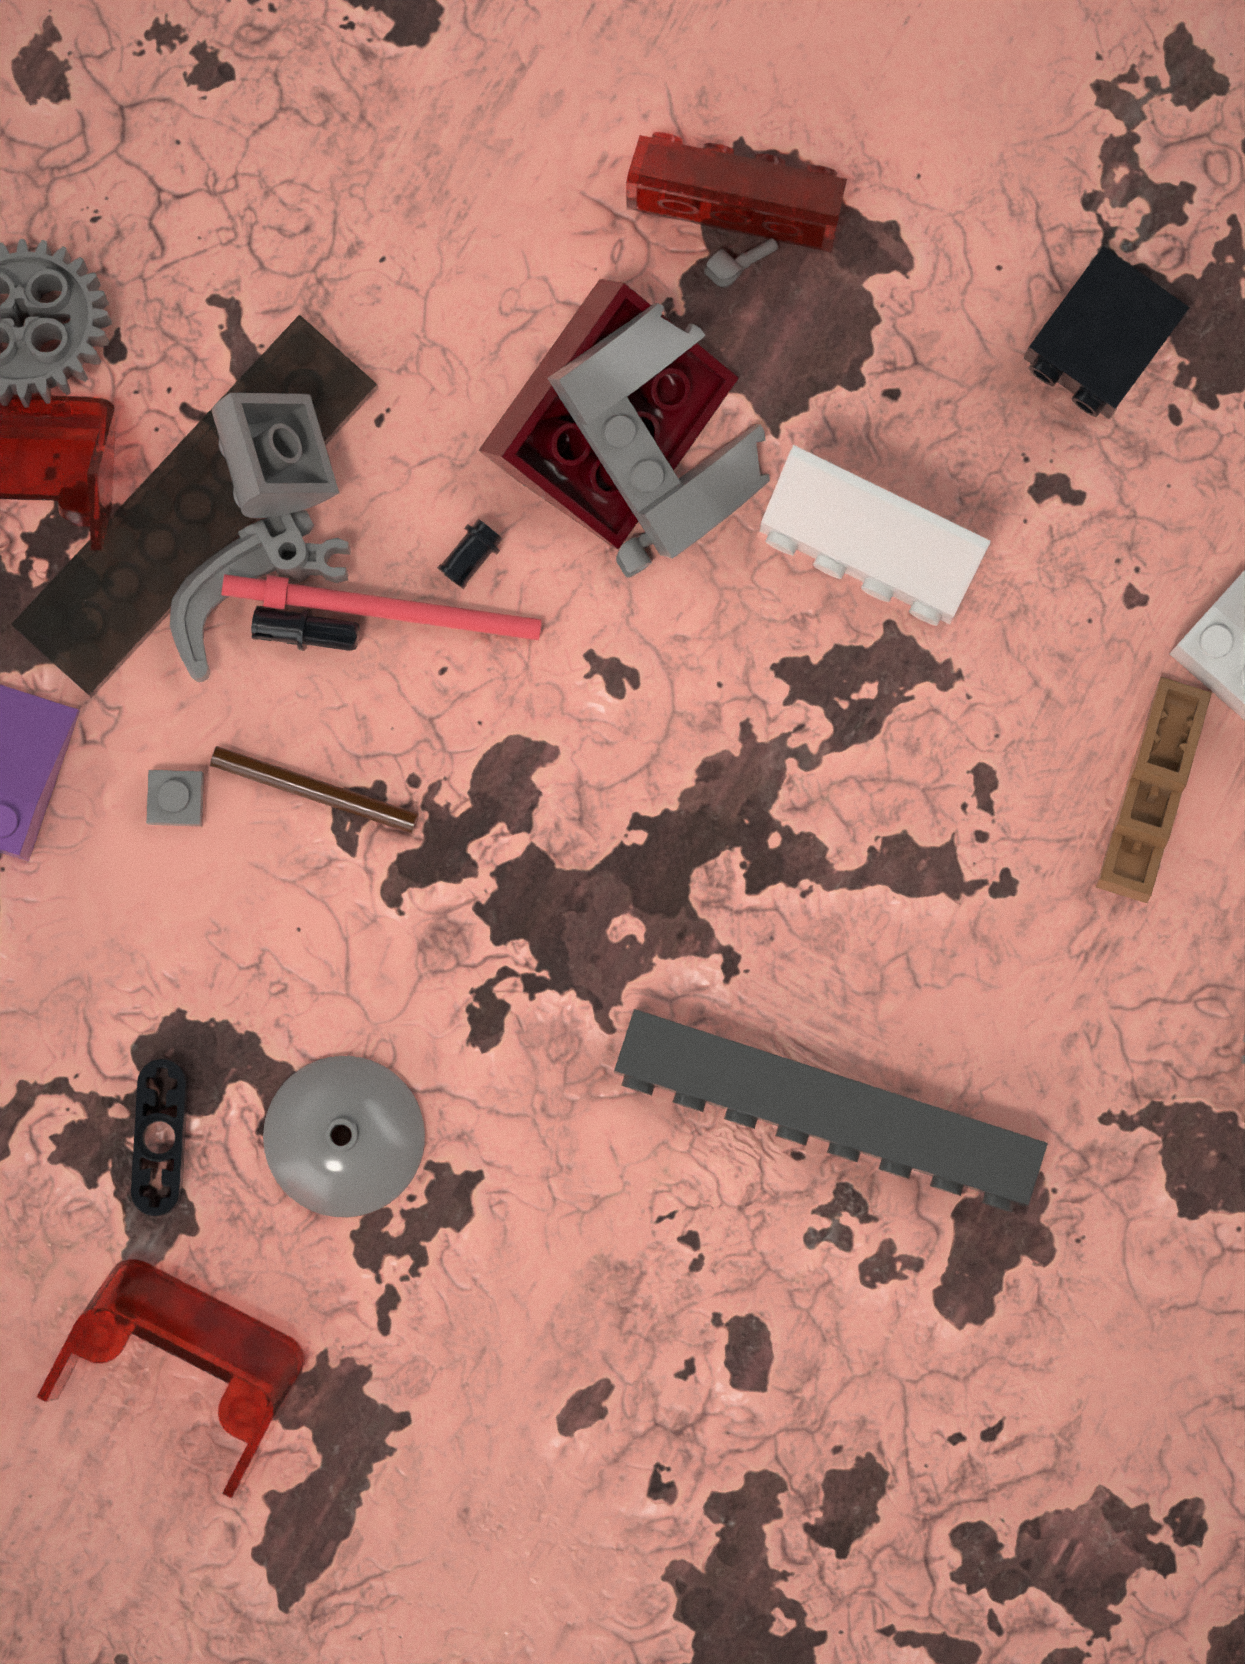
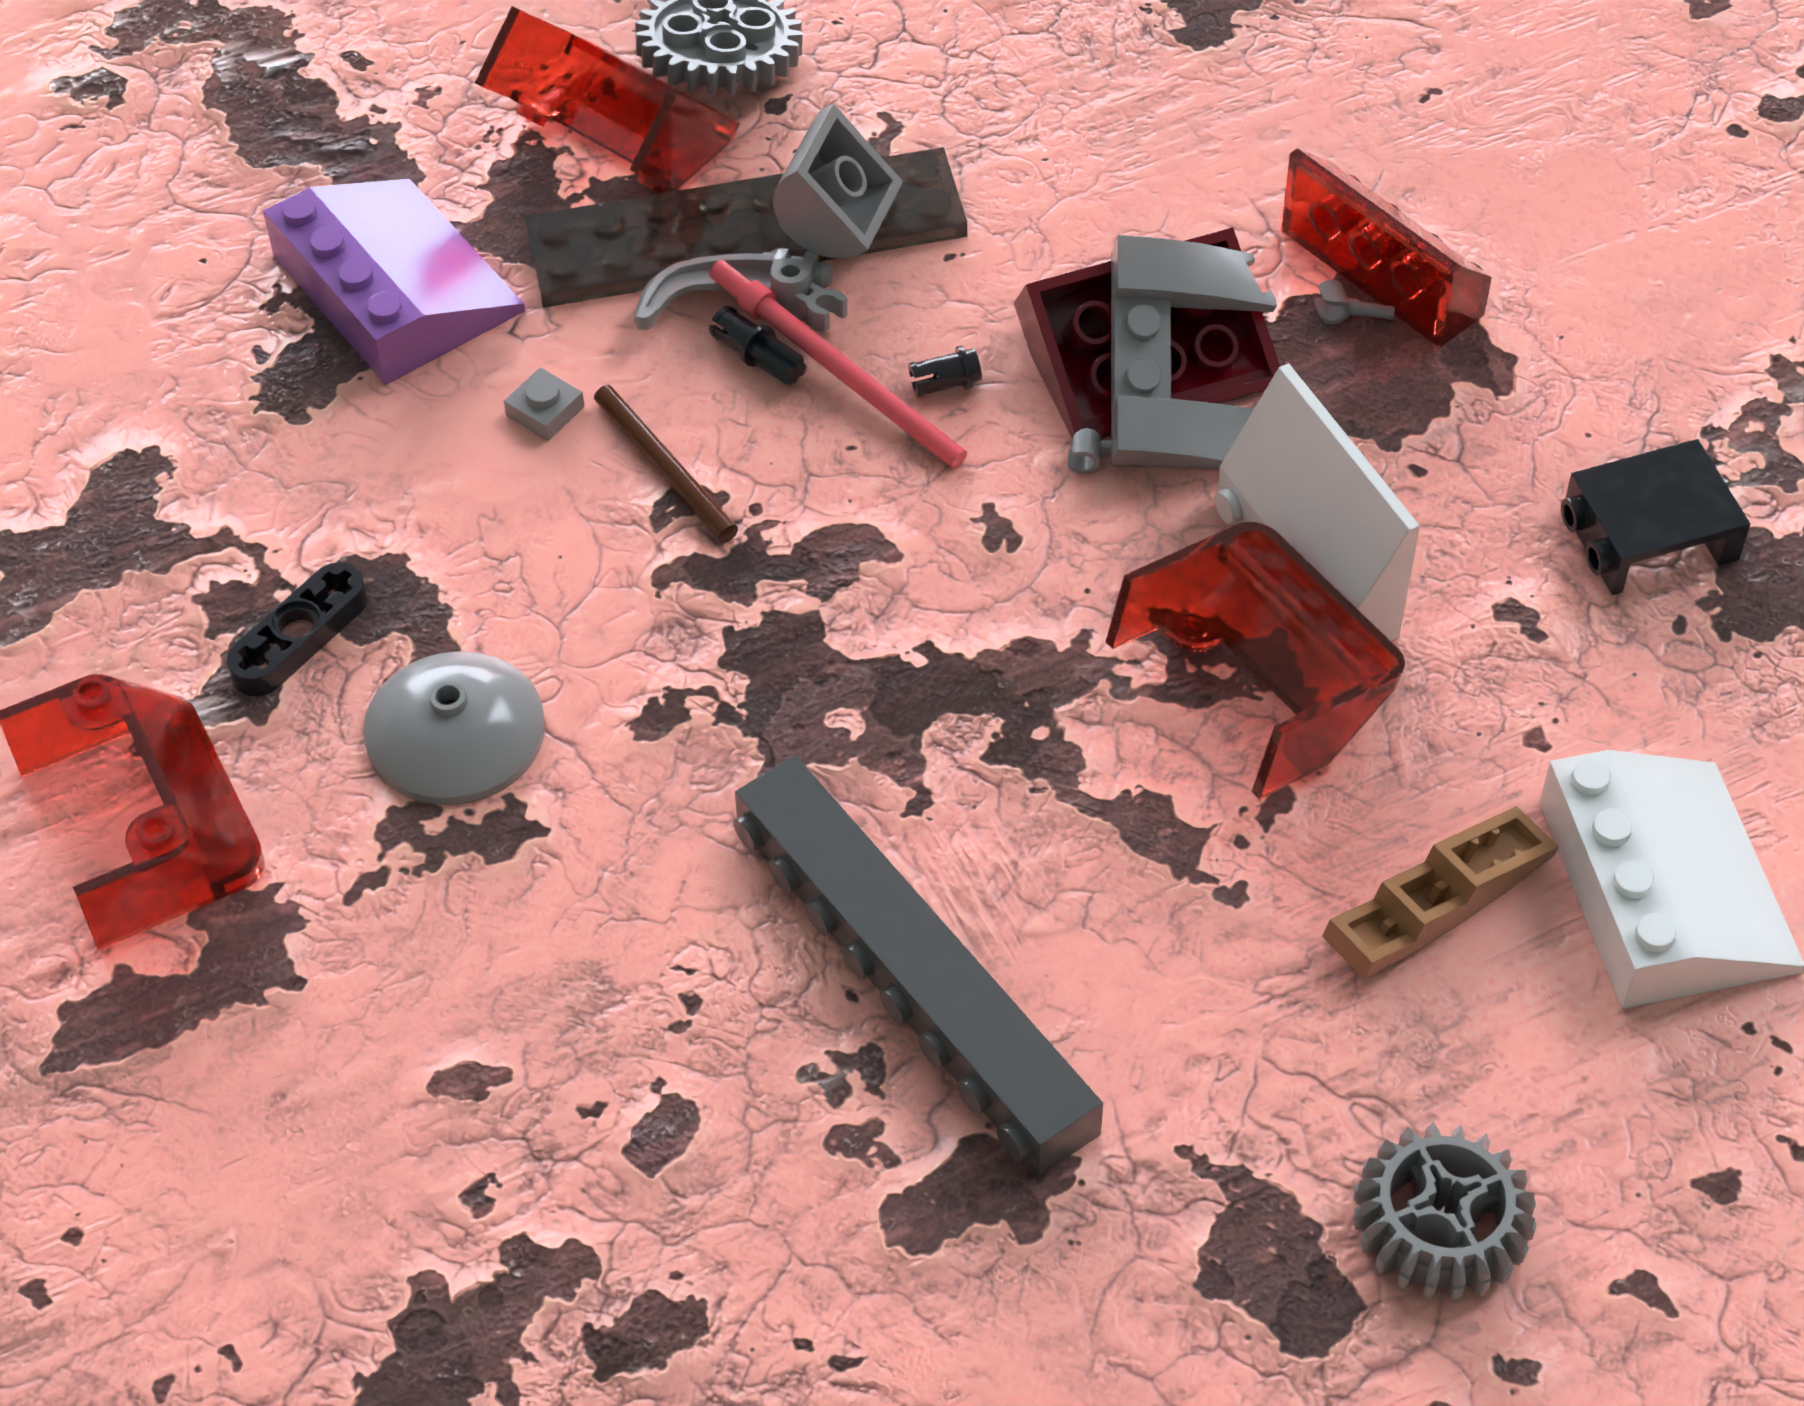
camera: 35 degrees right, 30 degrees down
none -> clear red windscreen [1105,522,1405,800]

